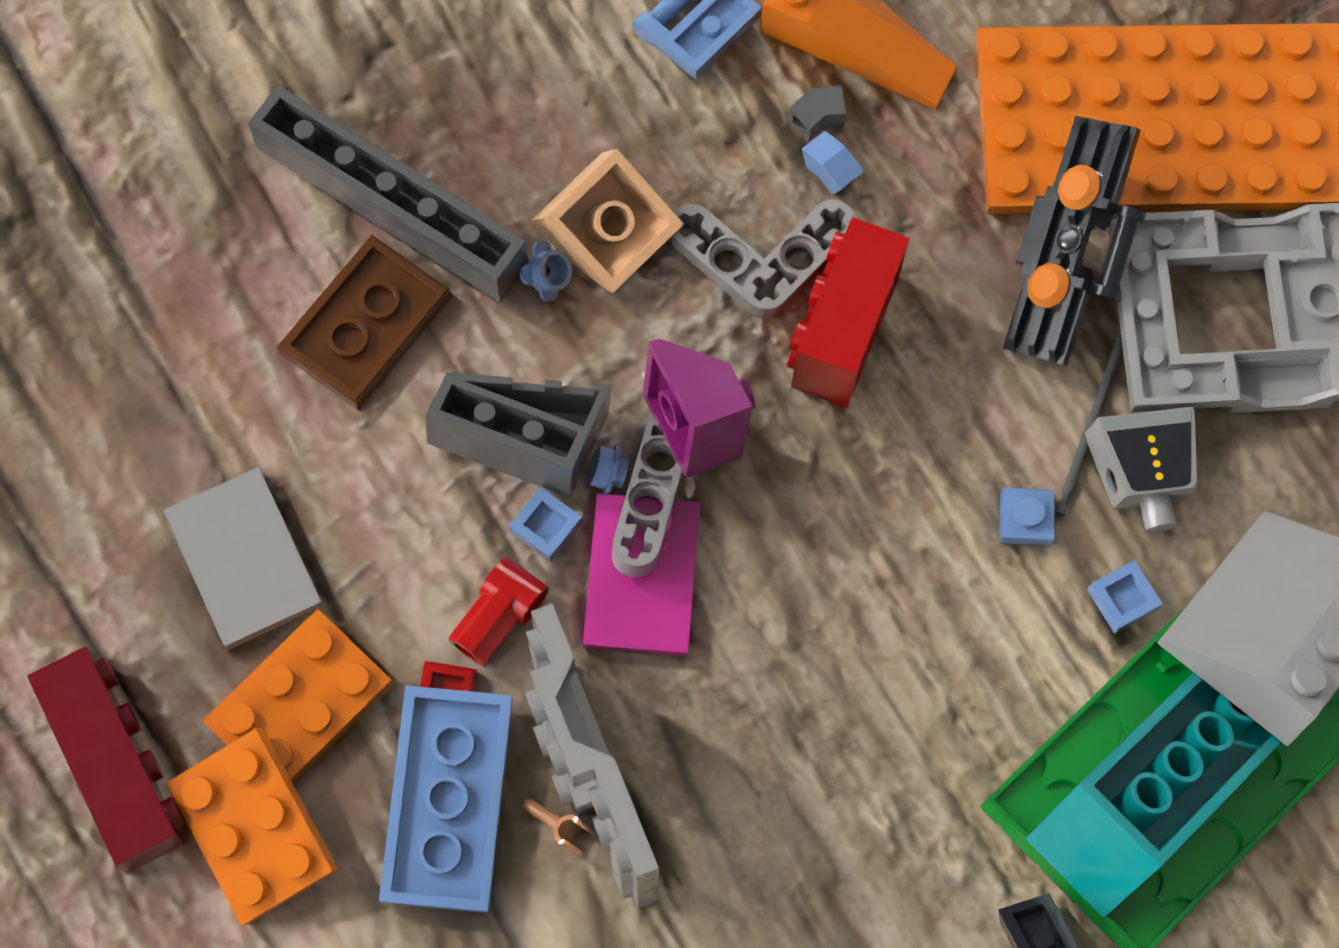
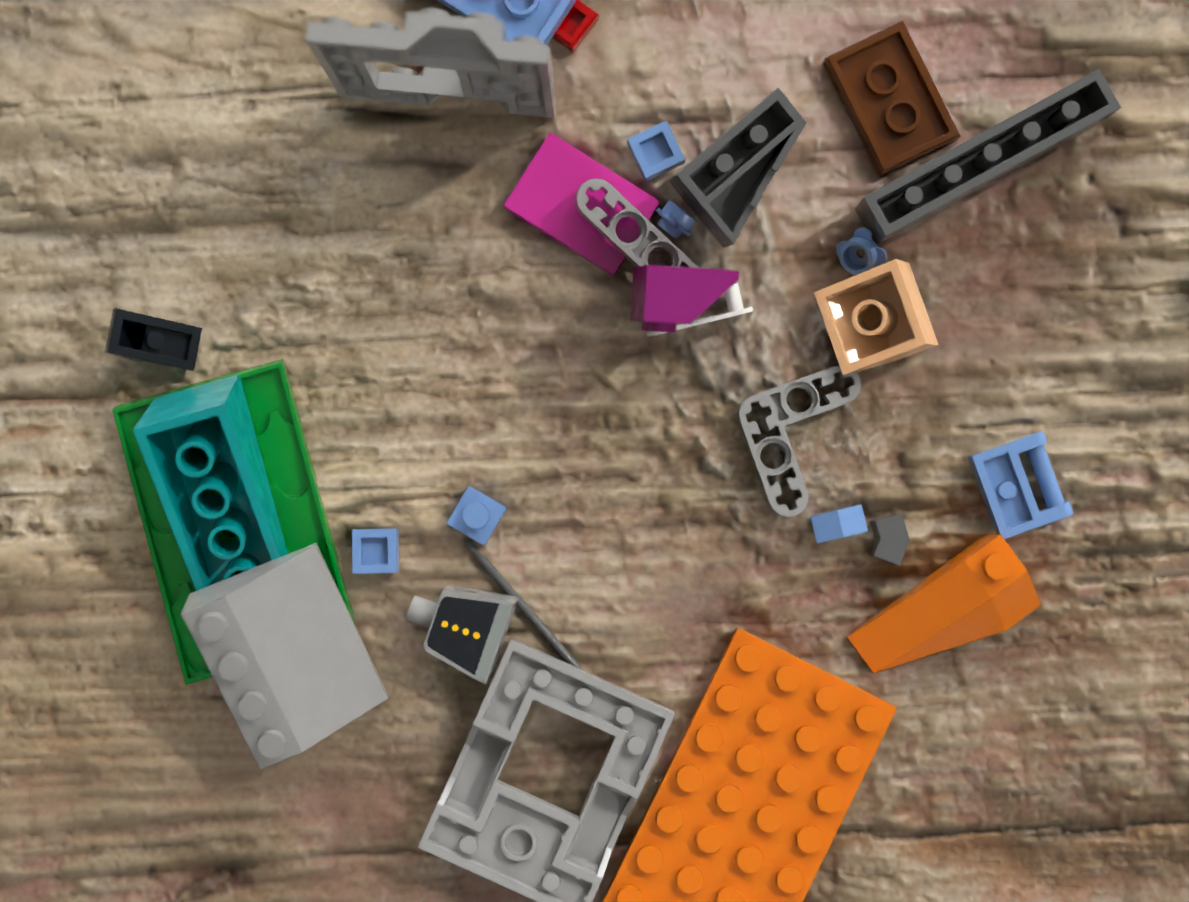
camera: 125 degrees right, 15 degrees up
red piece [448,557,550,668] -> none
red brick [786,217,910,408] -> none
black piece [1002,116,1147,366] -> none

